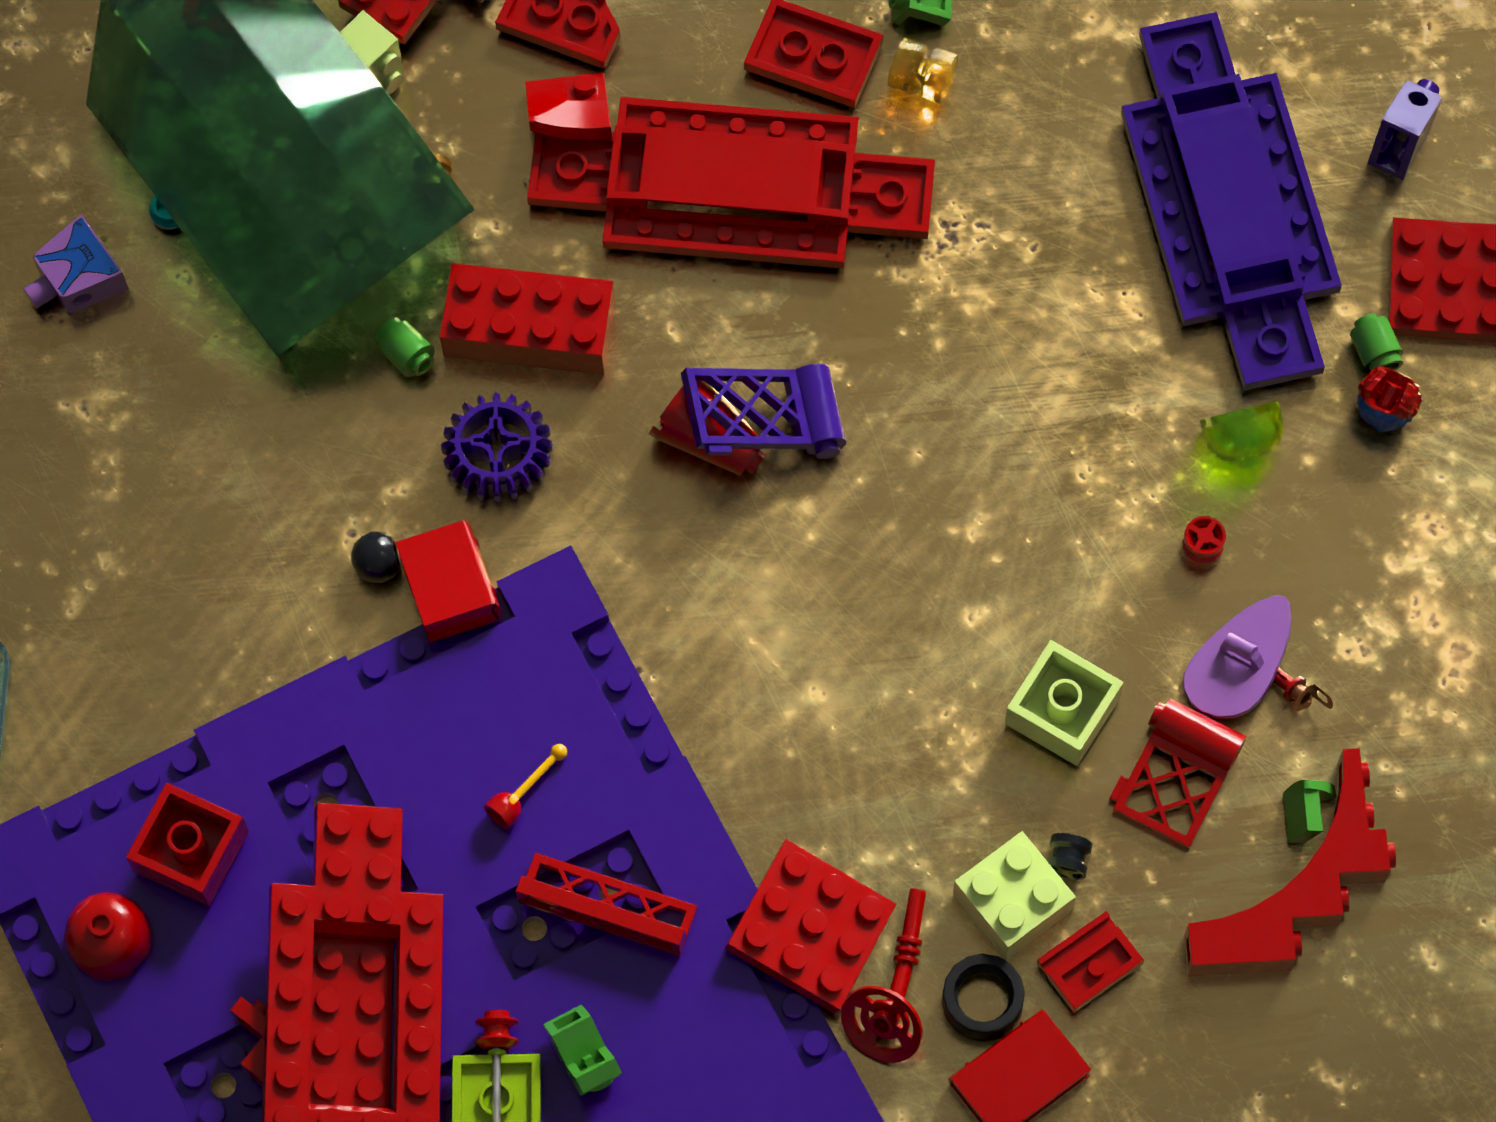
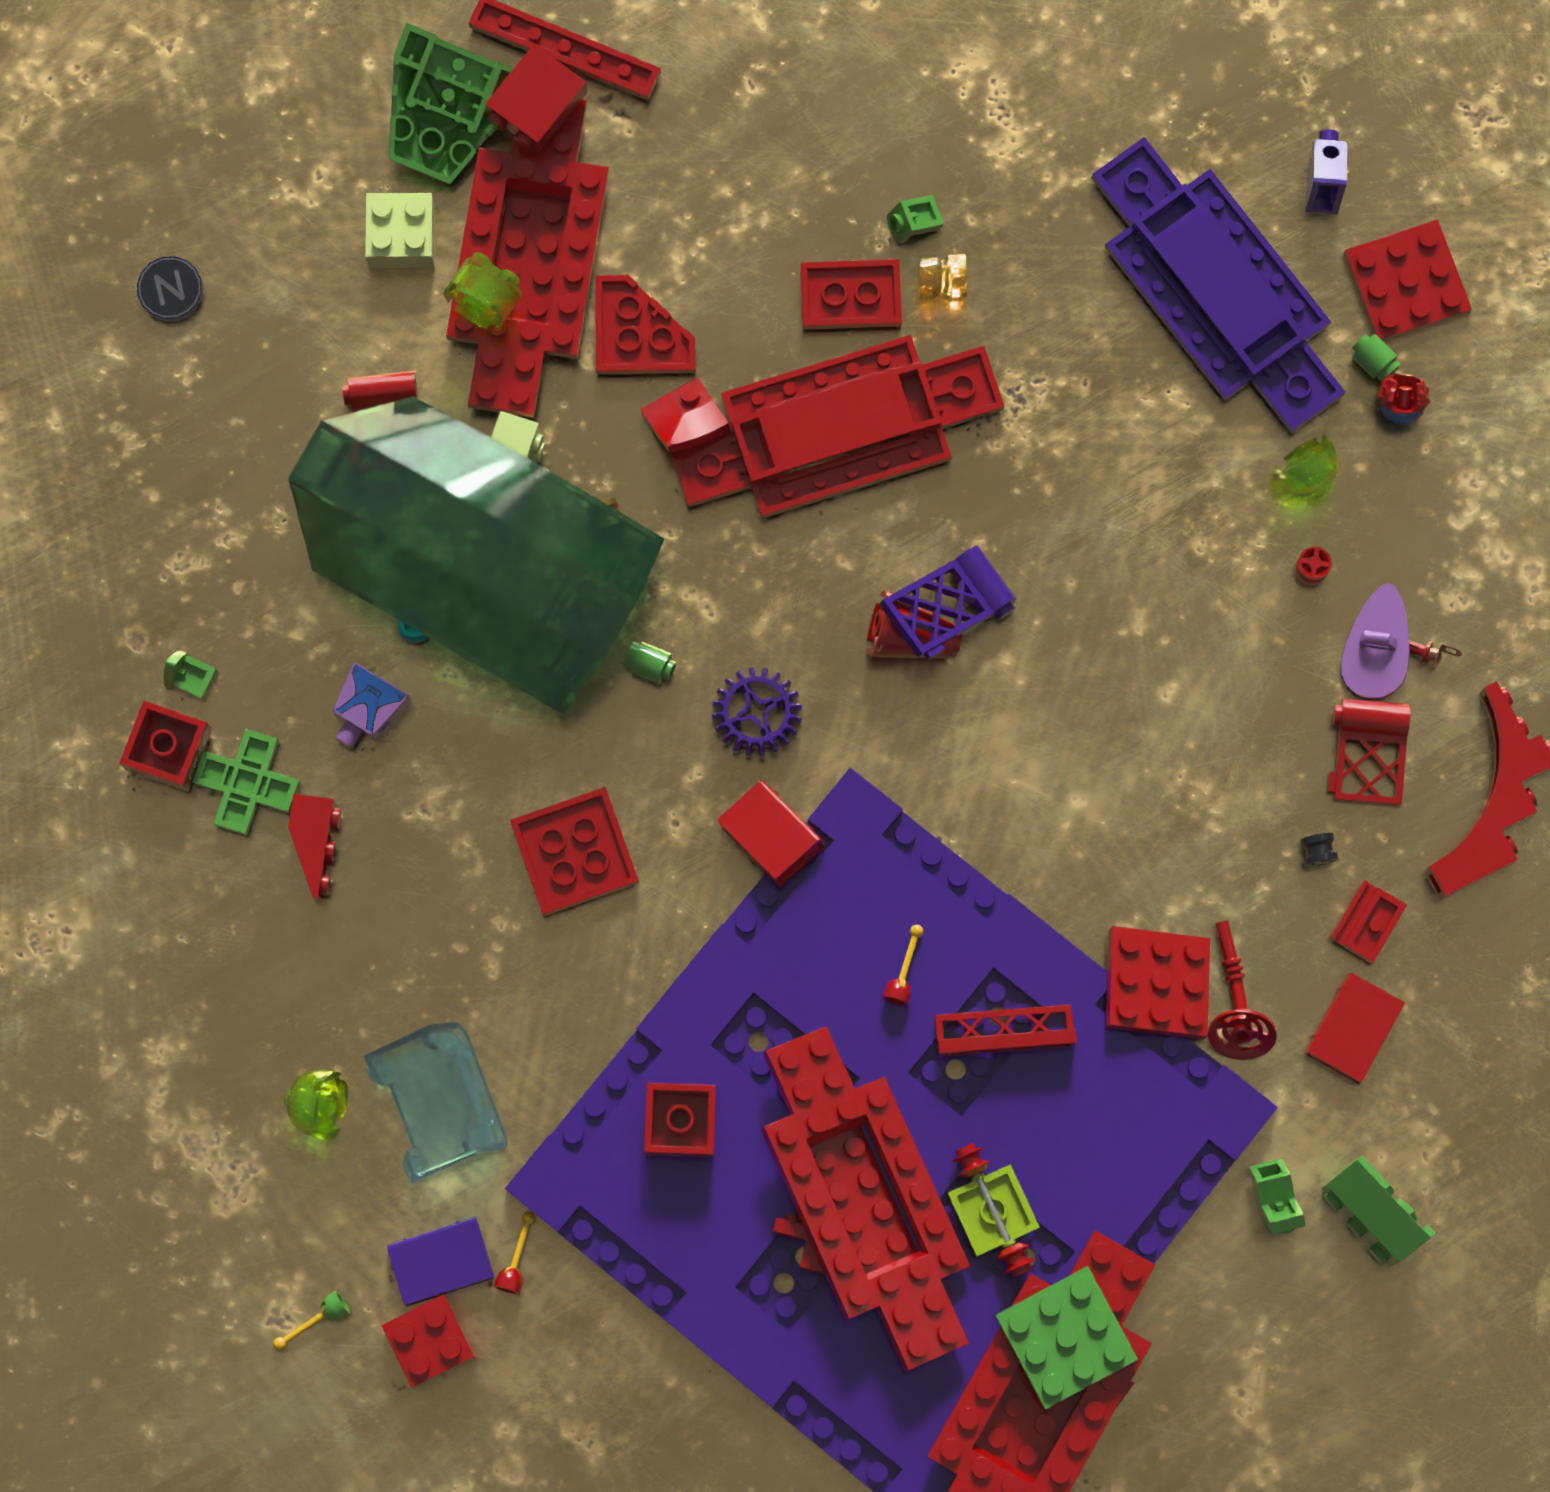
camera: 25 degrees left, 10 degrees up
red cylinder [64,891,153,981] -> none
black piece [351,531,400,583] -> none
red brick [440,263,615,375] -> none
bright green brick [543,1004,622,1096] -> none
black tyre [942,953,1025,1041] -> none
yellowish green brick [953,831,1076,961] -> none
yellowish green brick [1005,640,1124,766] -> none
bright green tile [1283,780,1336,844] -> none
none -> red plate [510,787,639,917]

